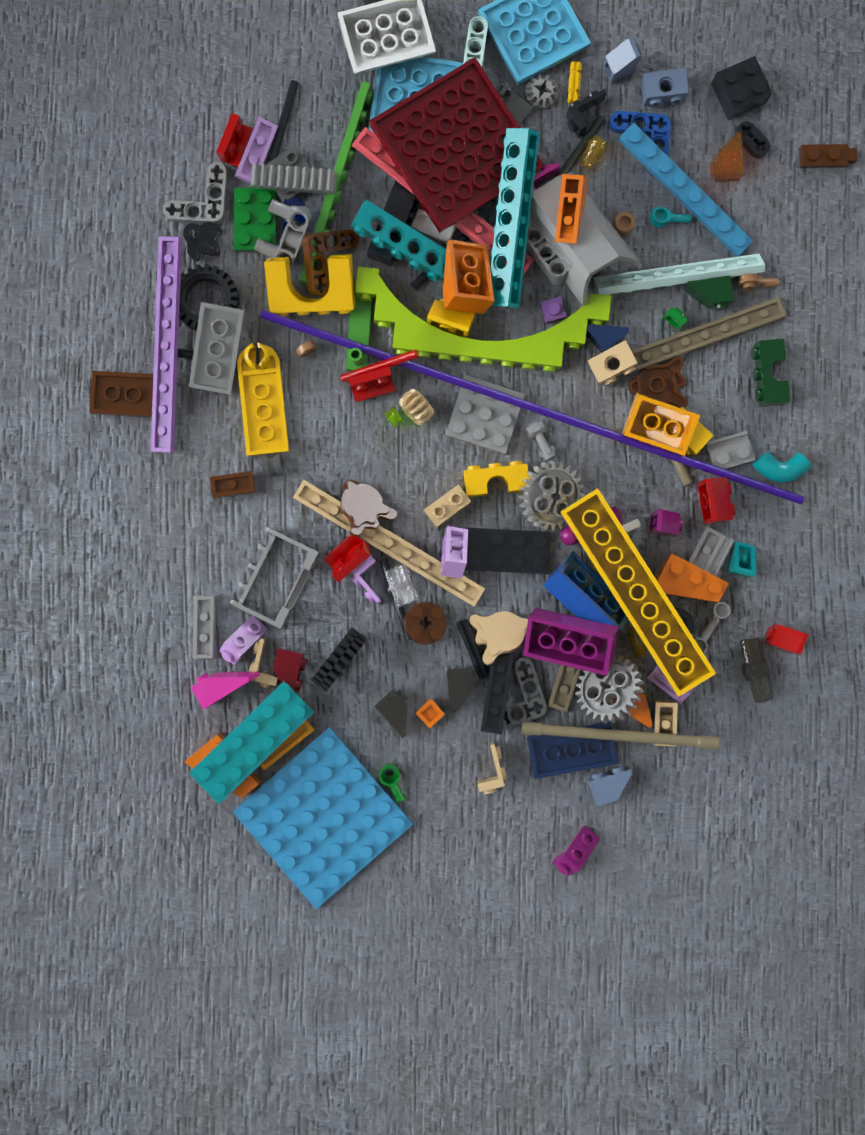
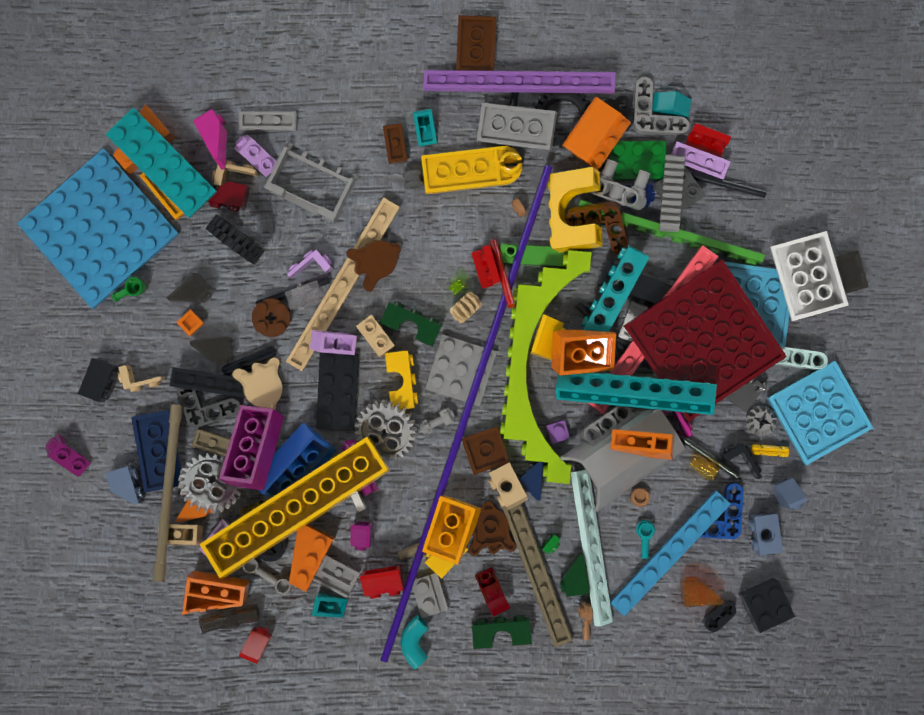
camera: 95 degrees right, 0 degrees up
red bracket [324,534,370,583] -> none
reddish brown hinge [799,144,857,168] -> none
none -> black brick [78,358,119,402]
none -> orange wedge [182,571,250,615]
none -> dark green arch [380,301,442,347]
none -> teal slope [412,109,437,146]
none -> reddish brown plate [462,426,510,475]
none -> dark red slope [475,567,511,616]
none -> orange slope [562,96,631,170]
none -> teal slope [652,91,692,119]

